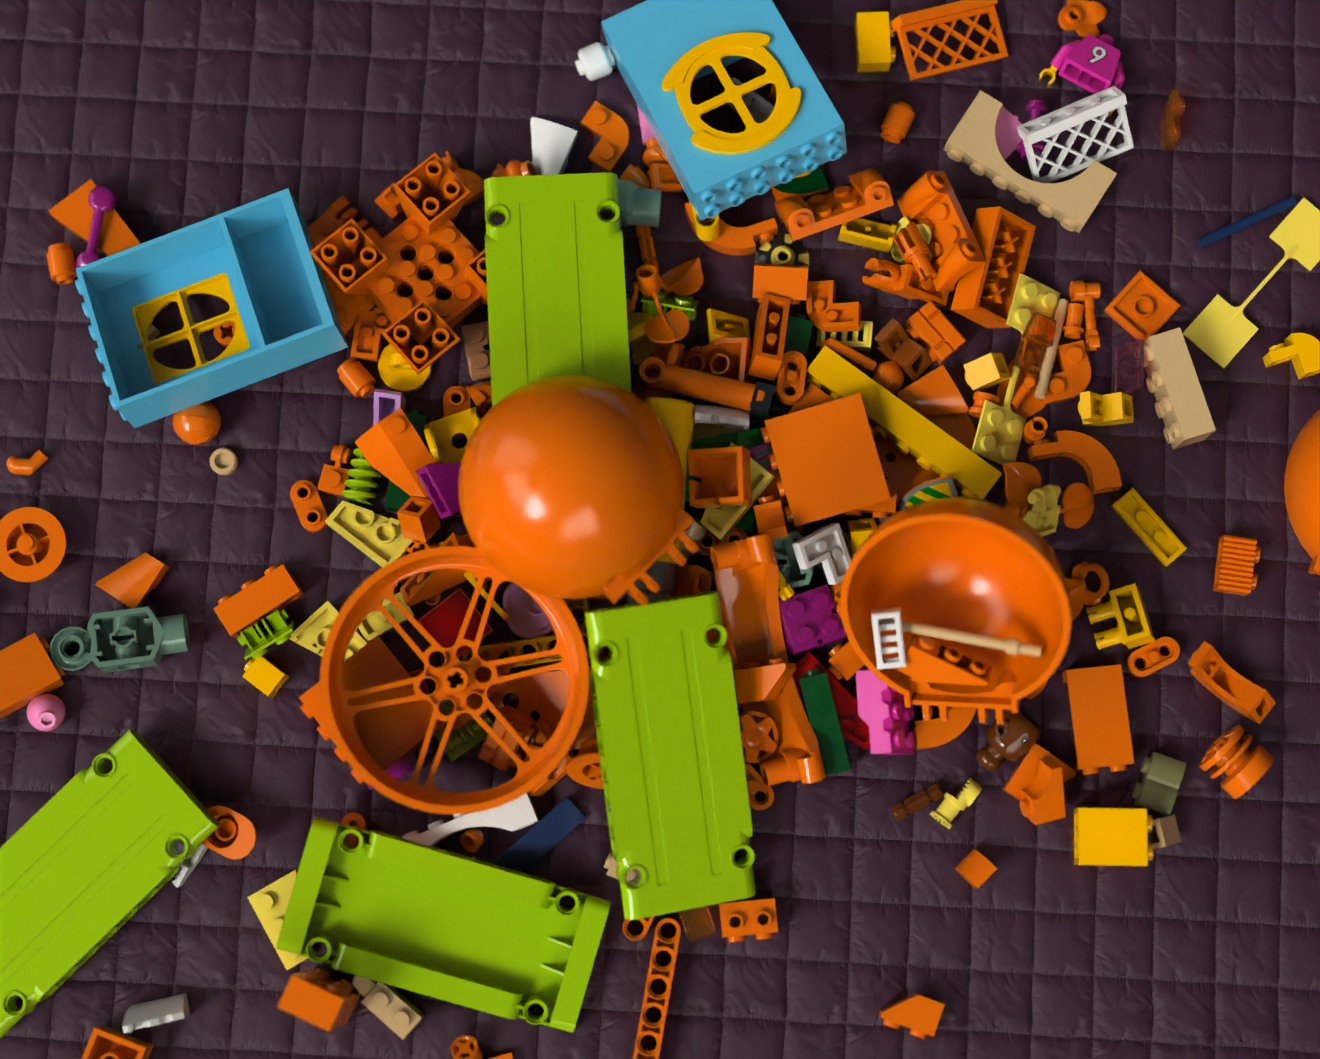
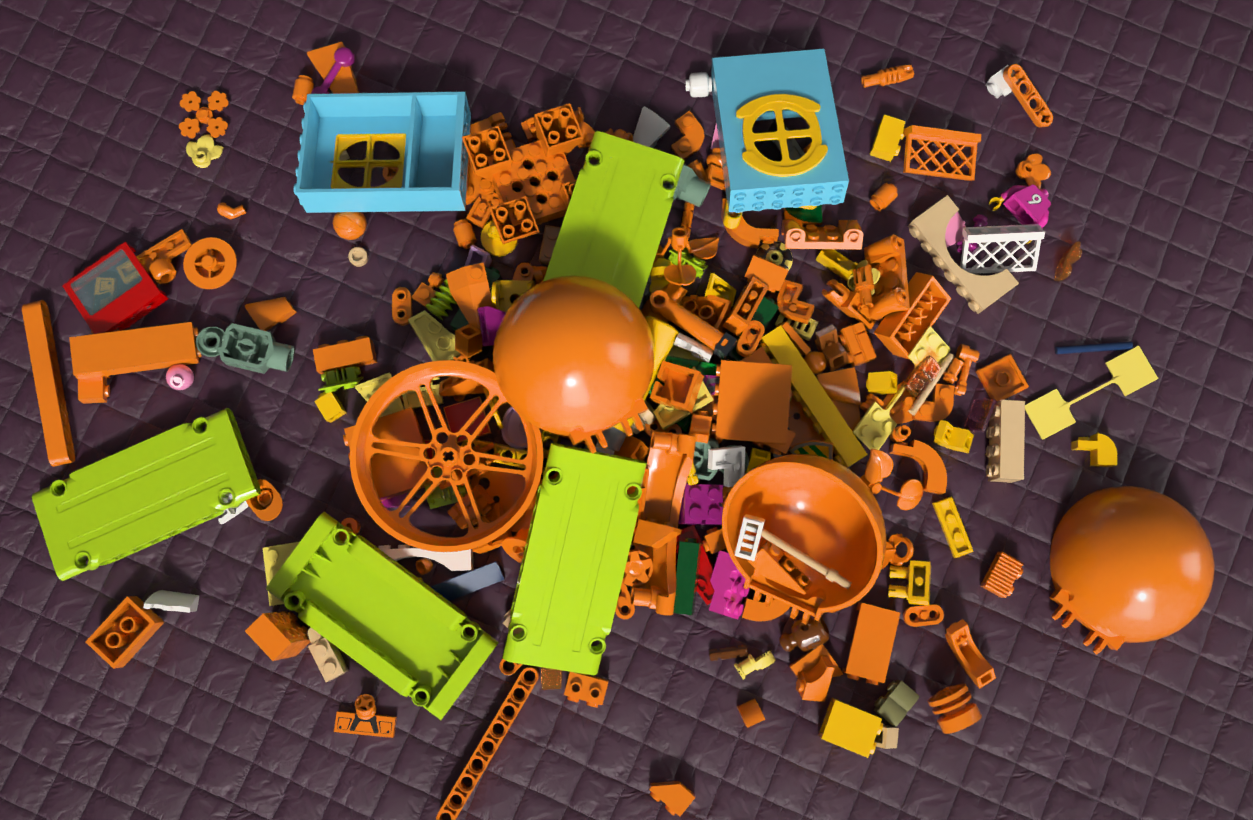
camera: 15 degrees right, 0 degrees up
light yellow plate [1023,484,1061,537] -> none

